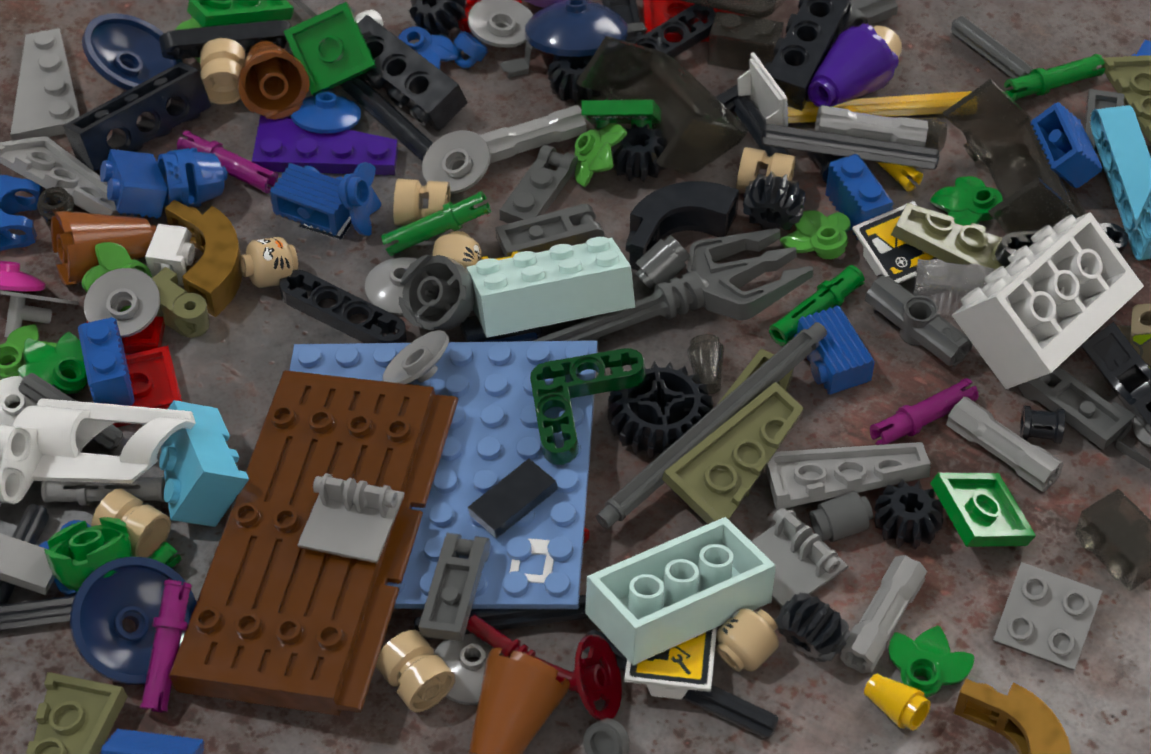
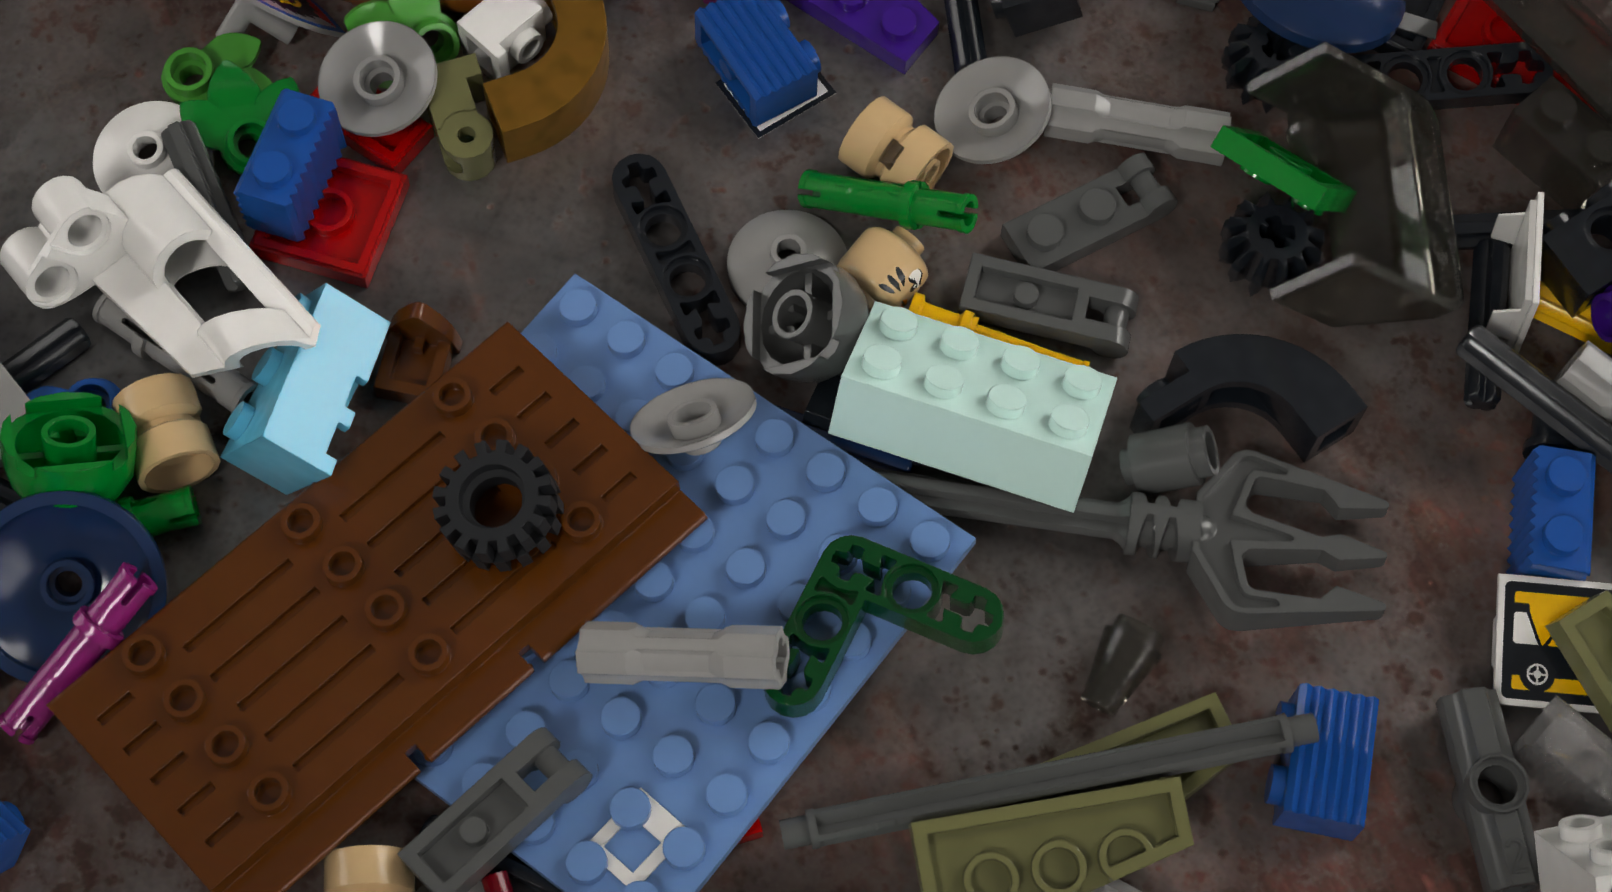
camera: 30 degrees right, 15 degrees up
tan head [240,237,298,288] -> none
light grey hinge [298,473,405,563] -> none
blue plate [338,162,382,236] -> none
black tile [468,458,558,539] -> none
bright green plate [575,123,627,187] -> none
black gear [607,361,713,459] -> none
tan wheel [736,147,796,194] -> none
black gear [743,171,806,230] -> none
green pin [769,265,865,346] -> none
bright green plate [780,210,851,259] -> none
none -> reddish brown tile [373,302,463,404]
none -> black tyre [432,439,564,572]
none -> light grey axle [575,621,790,690]

